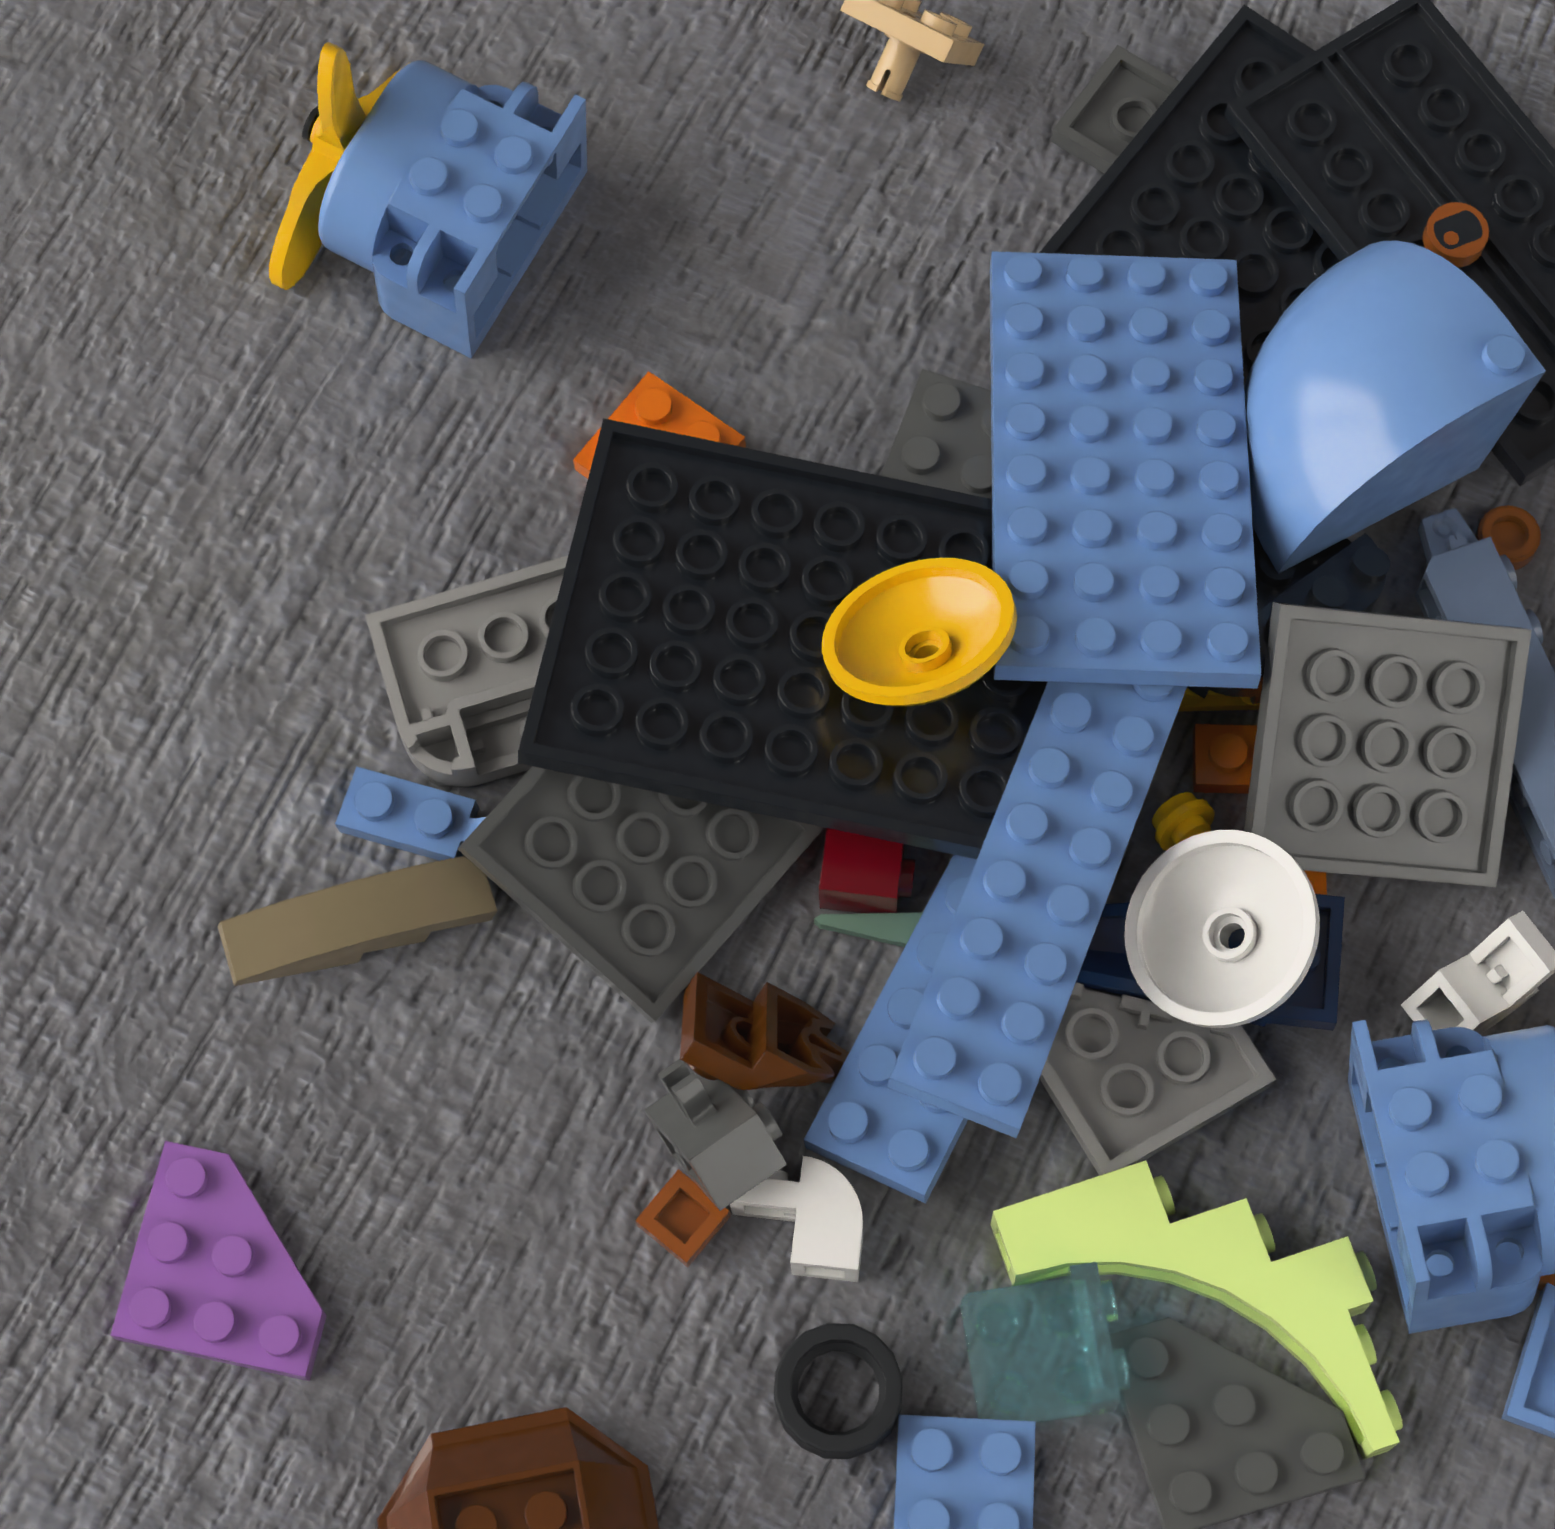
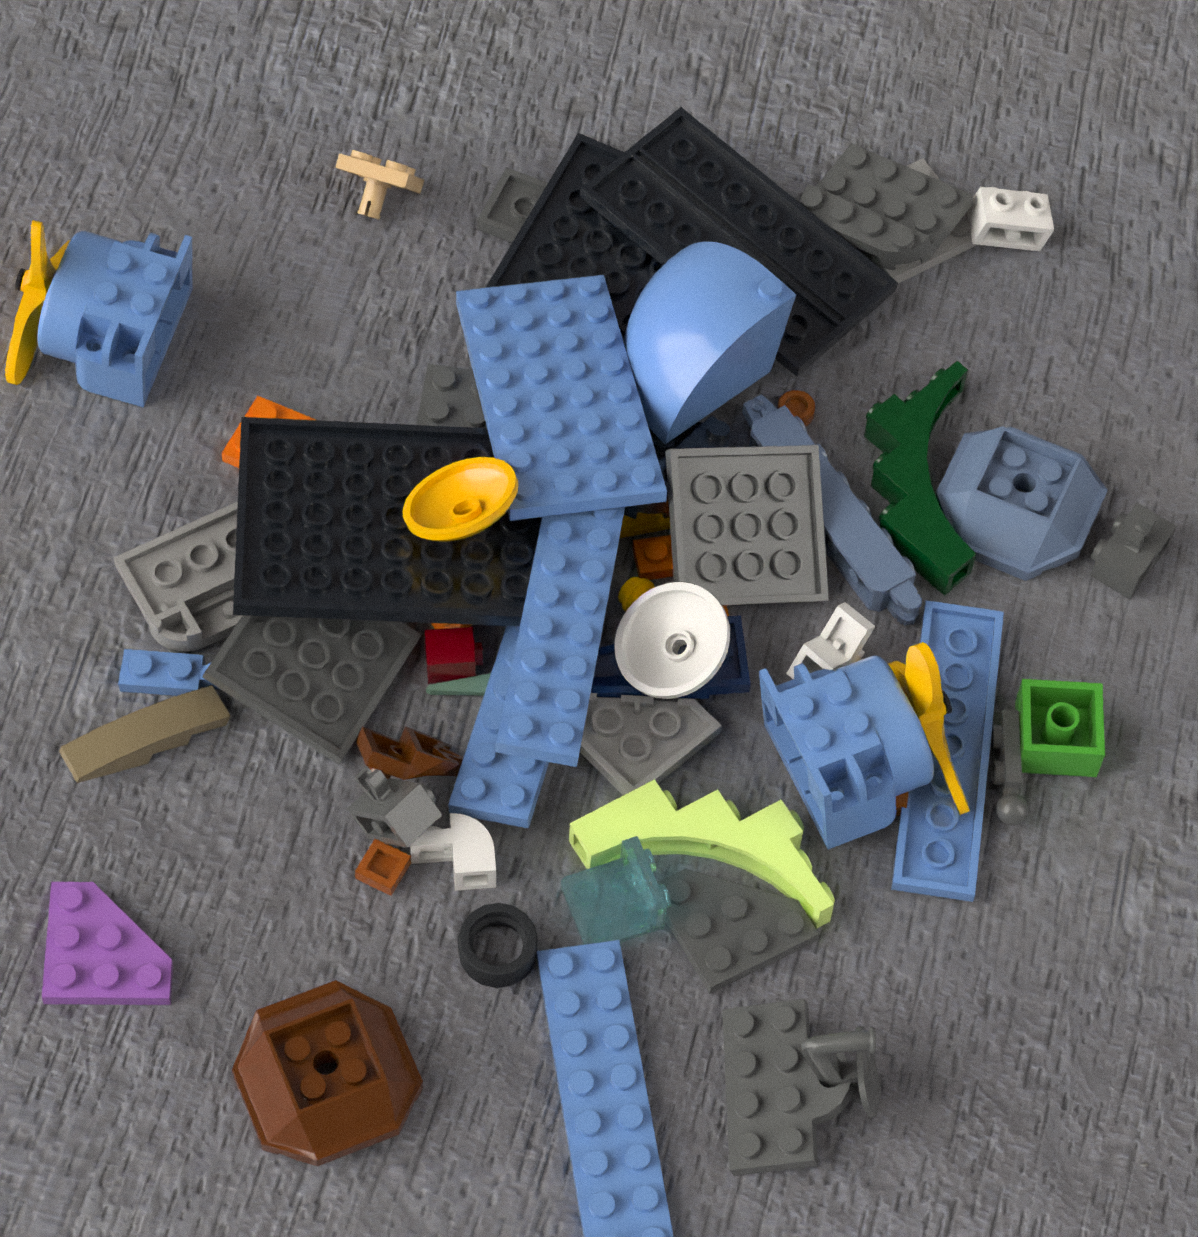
camera: 20 degrees left, 10 degrees down
dark orange tile [1423,202,1489,268] -> none

